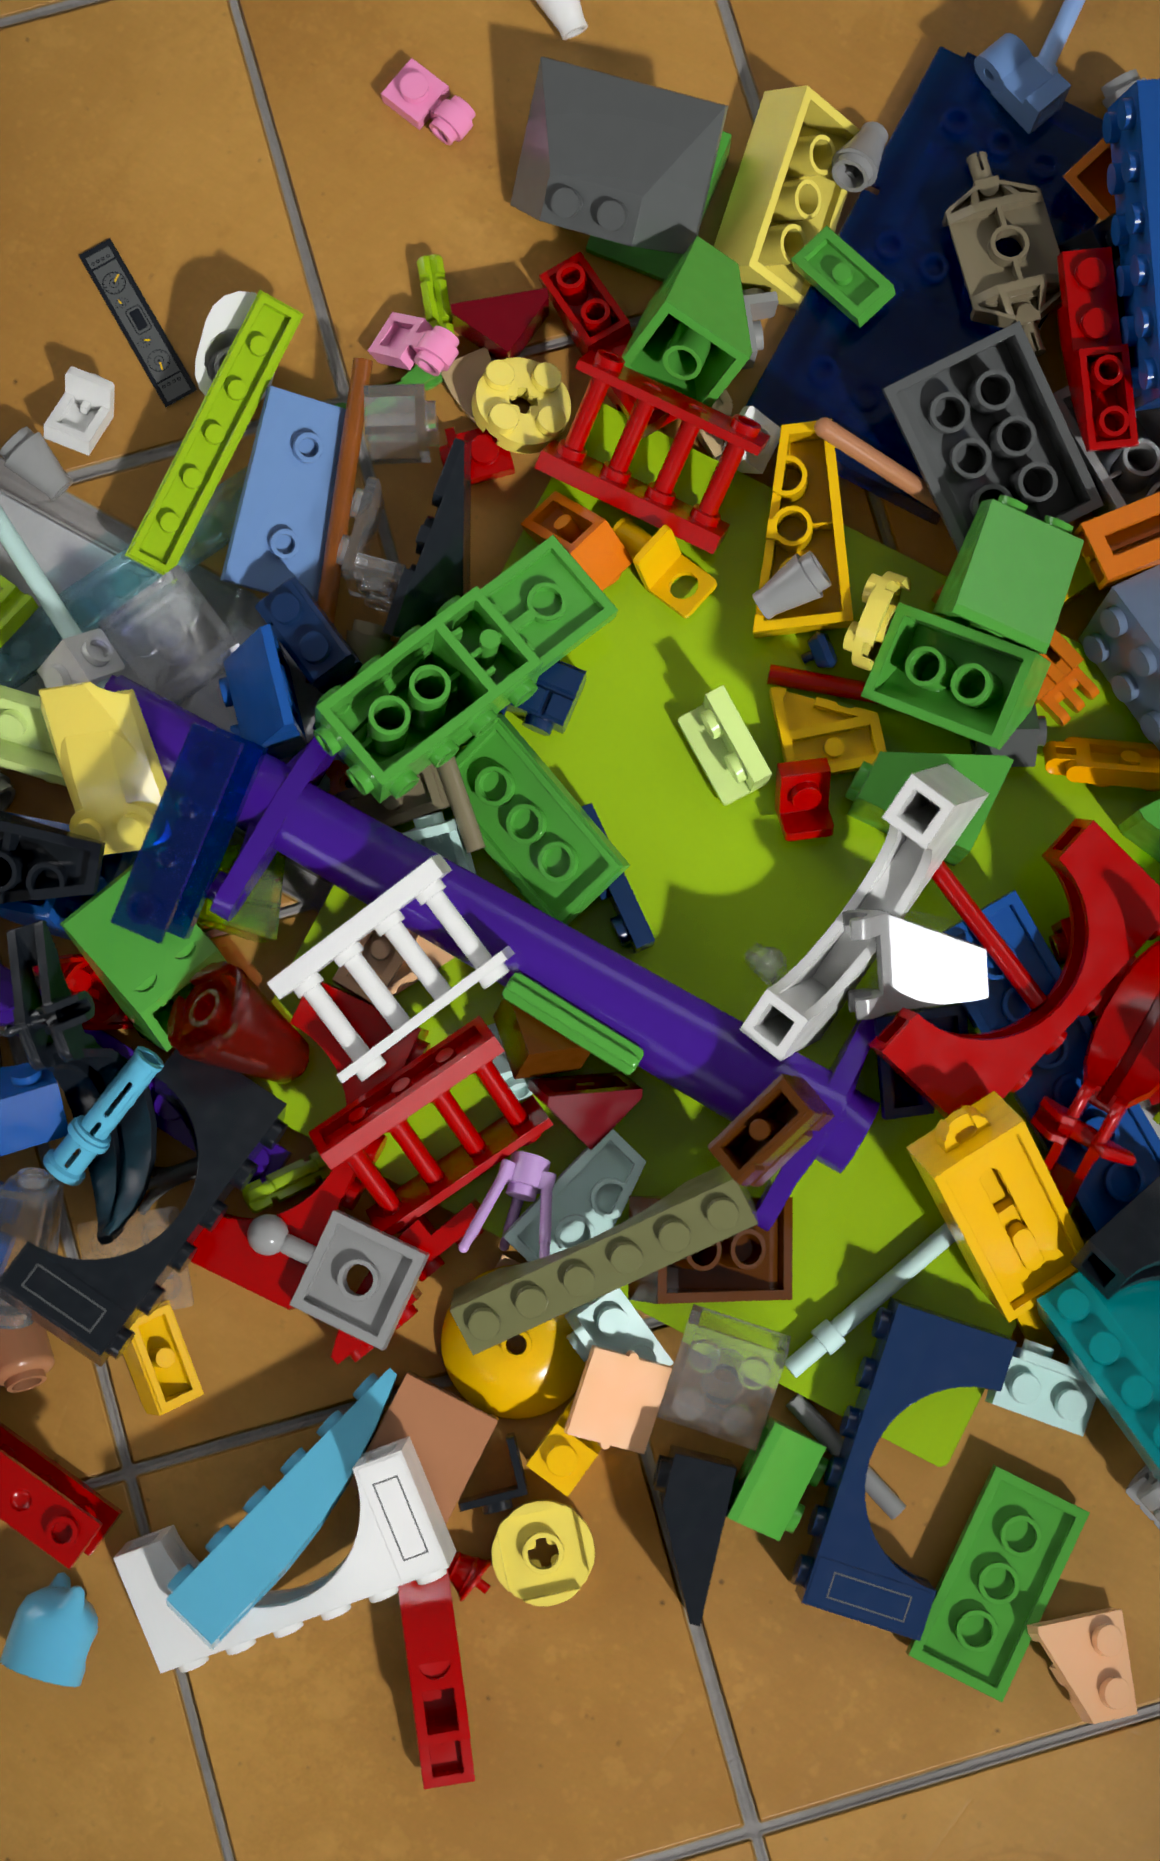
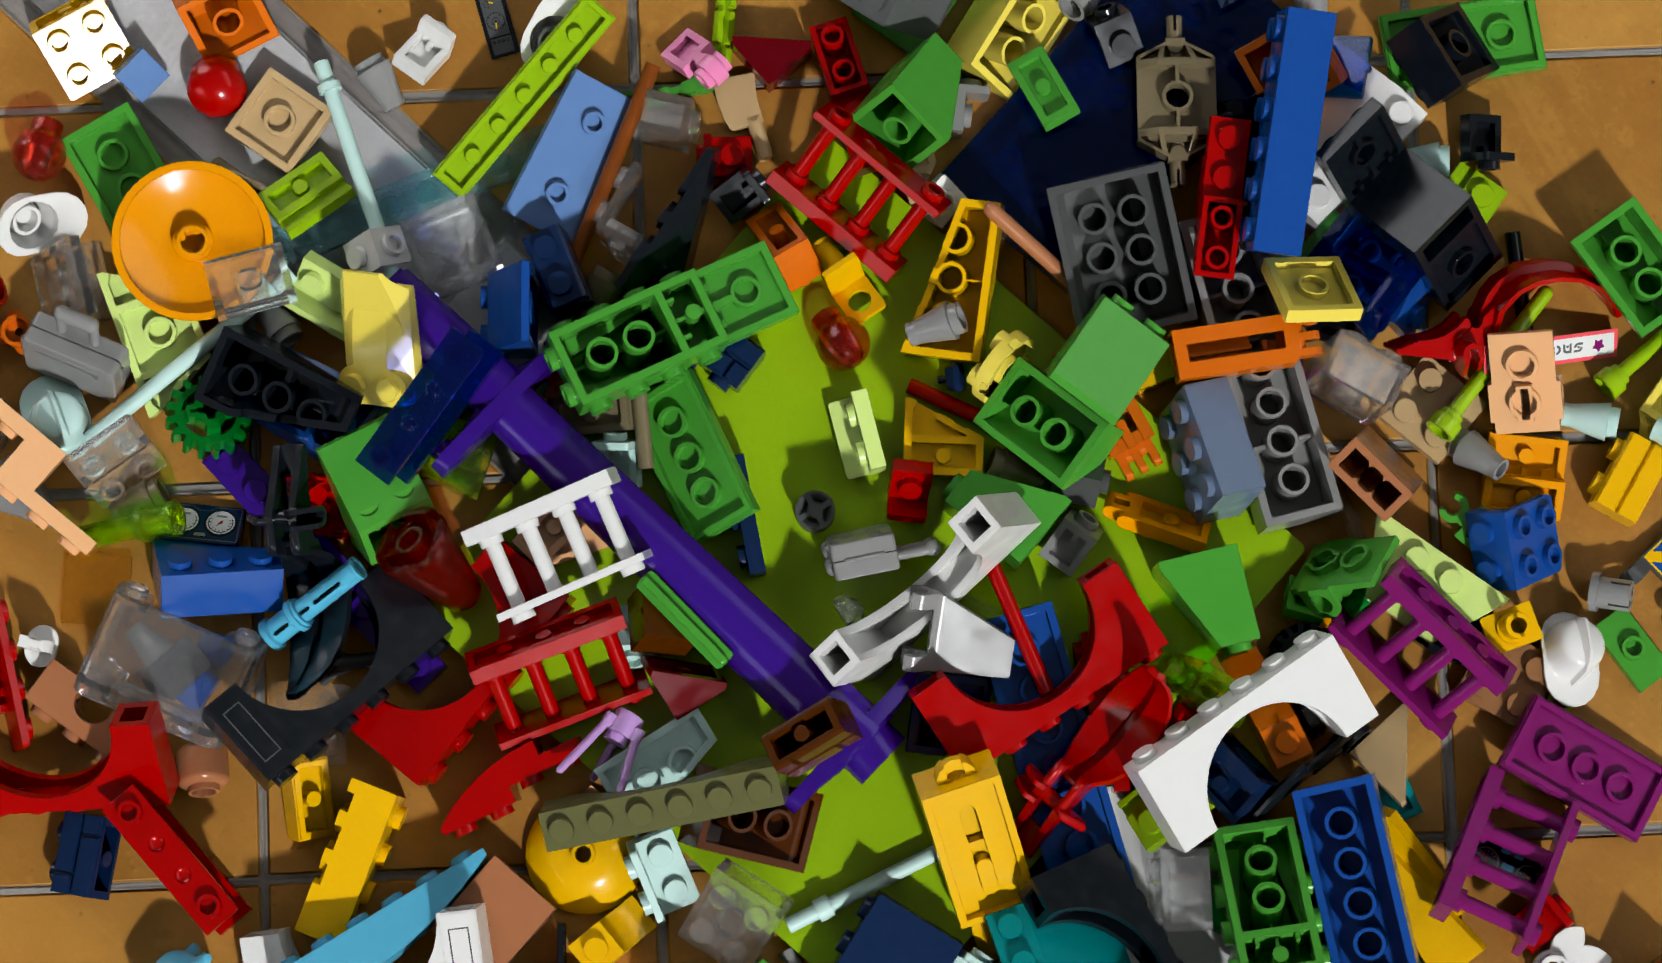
camera: 15 degrees right, 0 degrees up
lime axle [242,1151,332,1213] -> none
light grey plate [247,1210,430,1350] -> none
light yellow plate [472,357,571,454] -> none
light nougat piece [564,1345,672,1454] -> none
none -> yellow wedge [294,777,408,939]
none -> black bracket [710,163,772,225]
none -> dark grey wheel [795,490,835,533]
none -> clear red piece [810,306,870,371]
none -> light grey piece [821,523,941,581]
none -> dark tan cone [985,446,1046,489]
none -> light grey bracket [1038,508,1104,578]
none -> black bracket [1085,2,1145,69]

